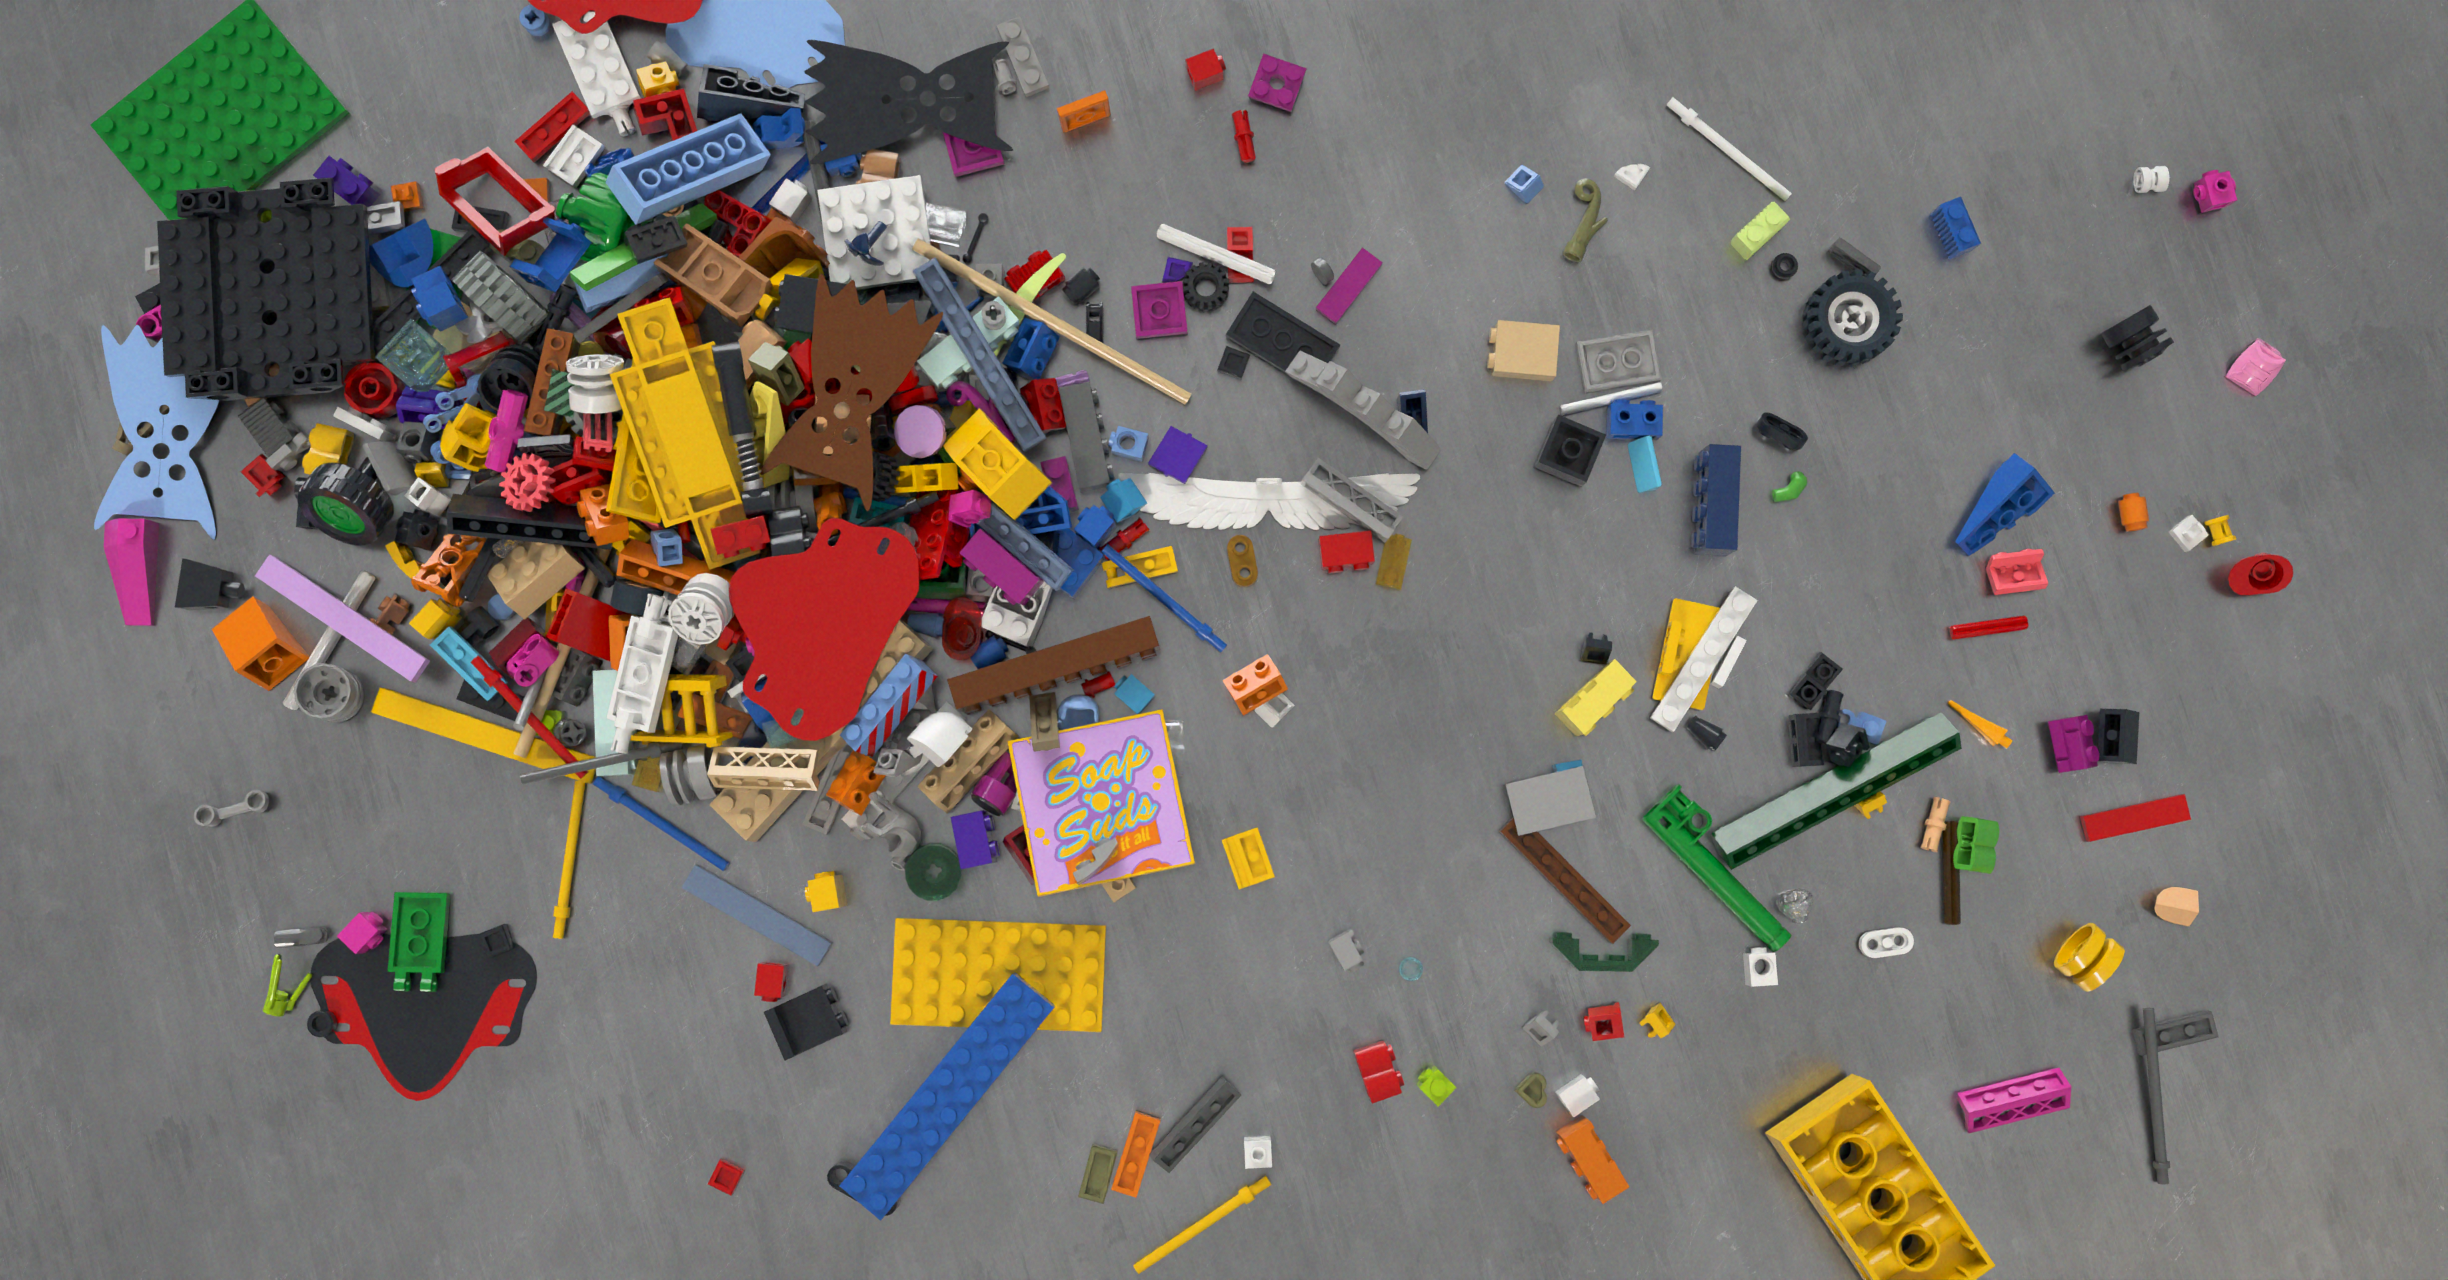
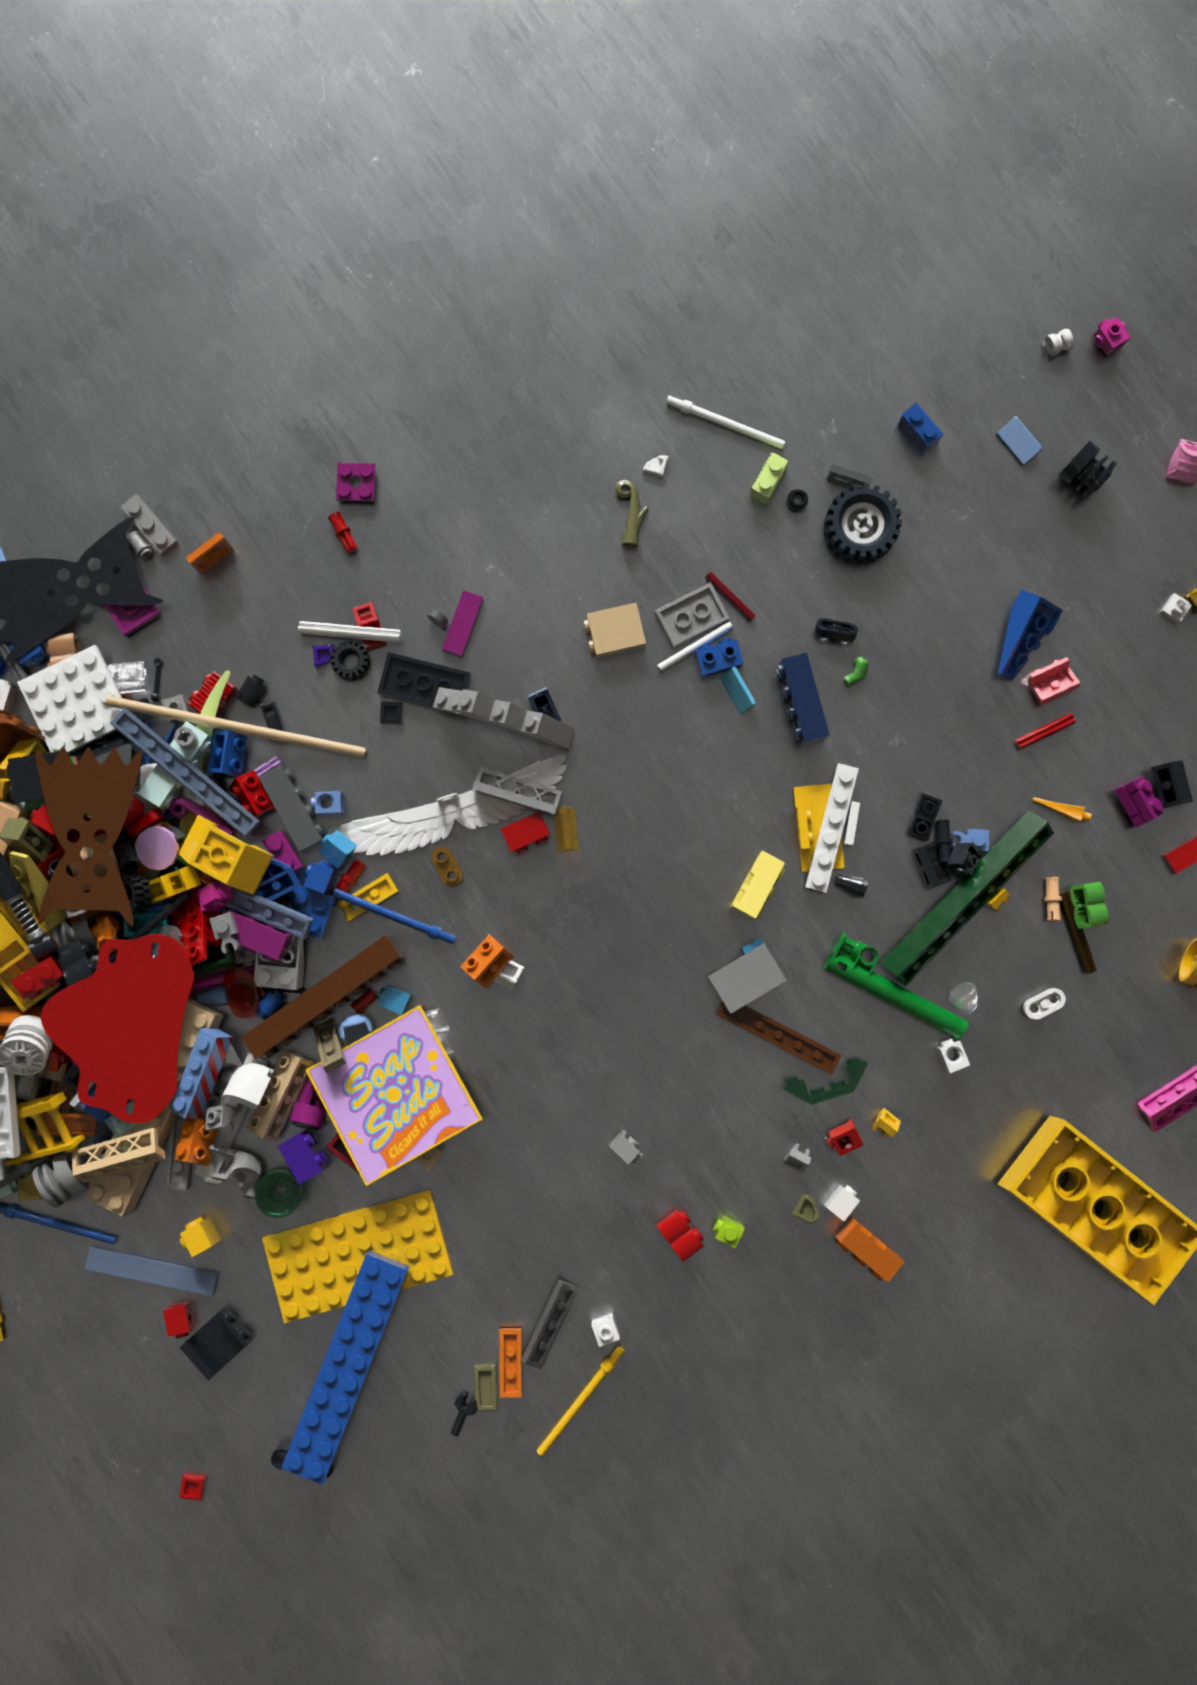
camera: 15 degrees left, 0 degrees up
dark blue plant [844,221,887,266] -> none
light grey slope [1073,837,1118,885] -> none
magenta plate [1131,281,1188,339] -> none
dark purple piece [1148,426,1208,484] -> none
red brick [1185,48,1226,91] -> none
yellow plate [1222,827,1275,890] -> none
clear light blue bush [1399,957,1423,981] -> none
medium blue slope [1505,165,1544,203] -> none
black brick [1534,415,1606,487] -> none
black tile [1581,632,1612,665] -> none
orange brick [2118,493,2149,532] -> none
none -> light grey plate [210,912,240,953]
none -> black bar [451,1394,477,1436]
none -> dark red bar [705,572,756,621]
none -> light blue slope [996,416,1042,465]

